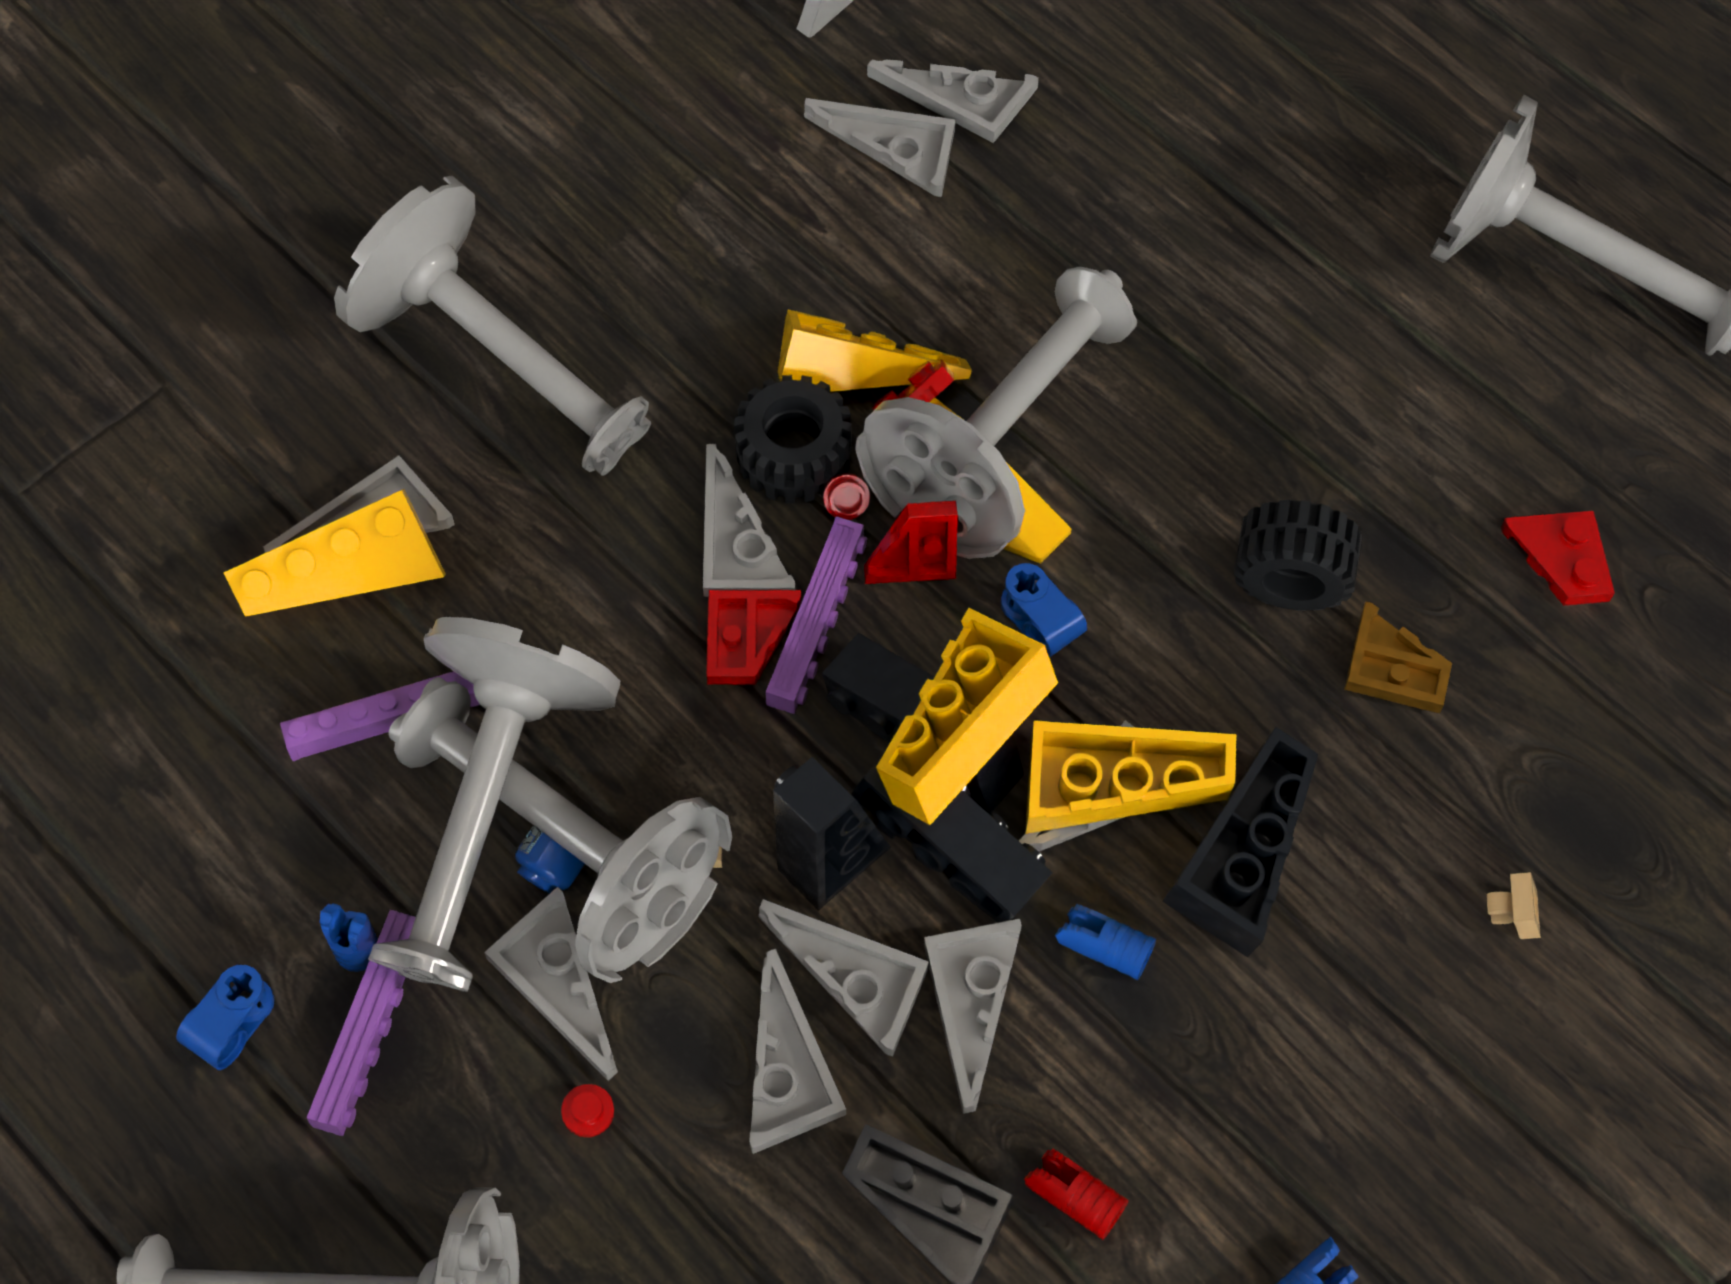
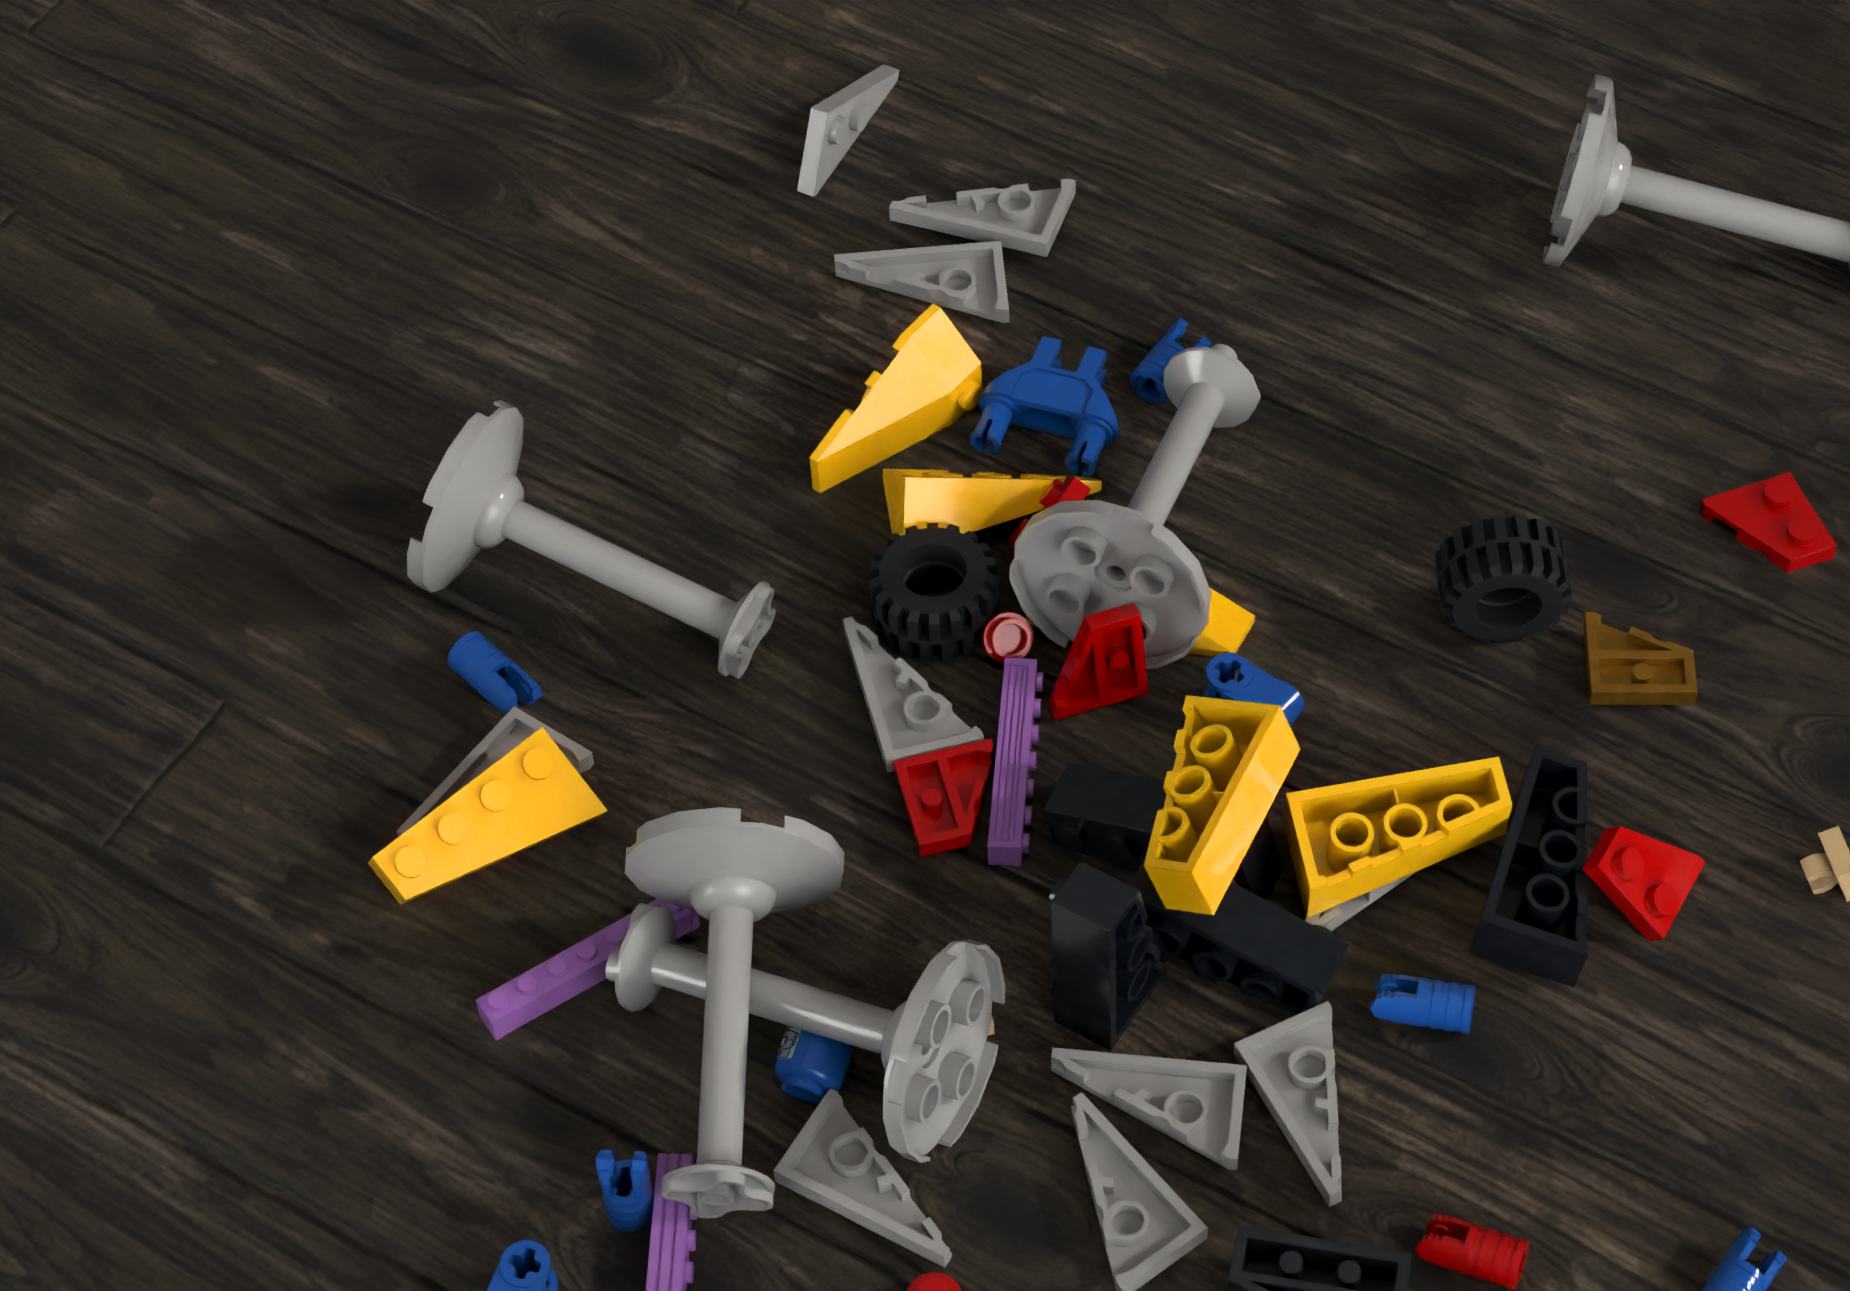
camera: 10 degrees left, 10 degrees down
none -> blue hinge [447,631,543,715]
none -> yellow wedge [809,303,983,493]
none -> blue connector [969,336,1119,477]
none -> blue hinge [1130,318,1212,404]
none -> red wing [1583,826,1706,942]

